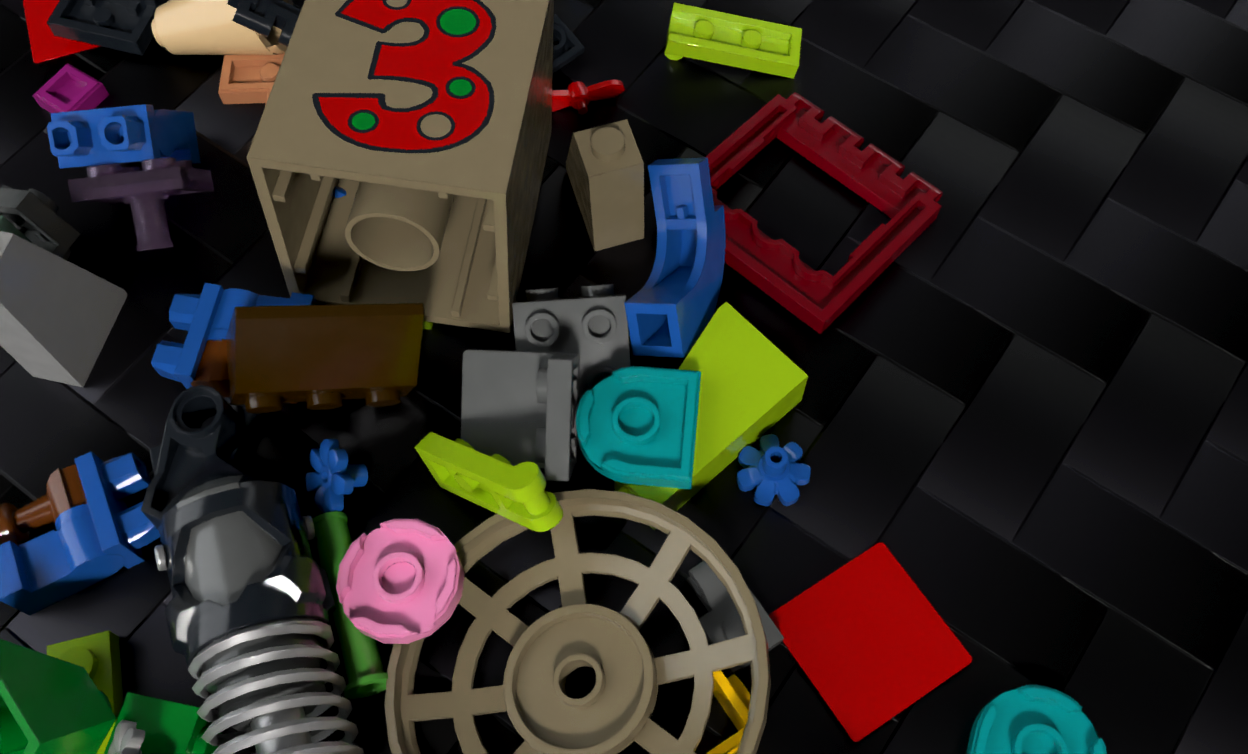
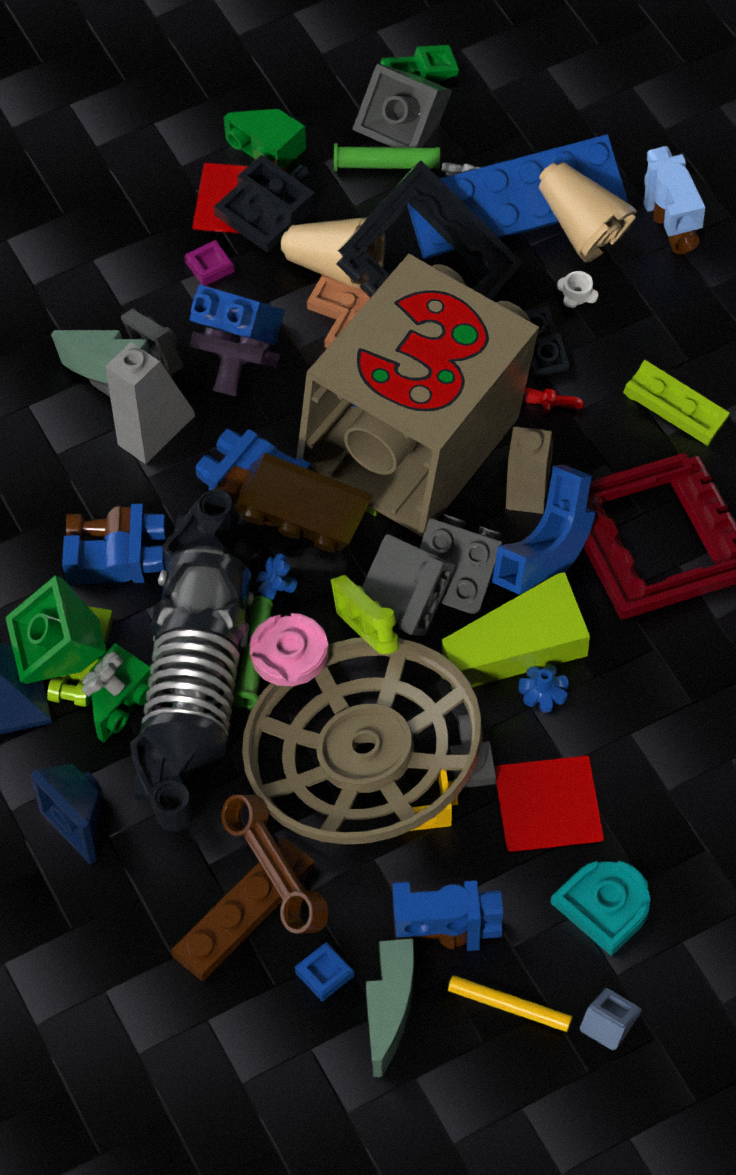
camera: 25 degrees right, 5 degrees down
teal tile [576,366,701,490] -> none

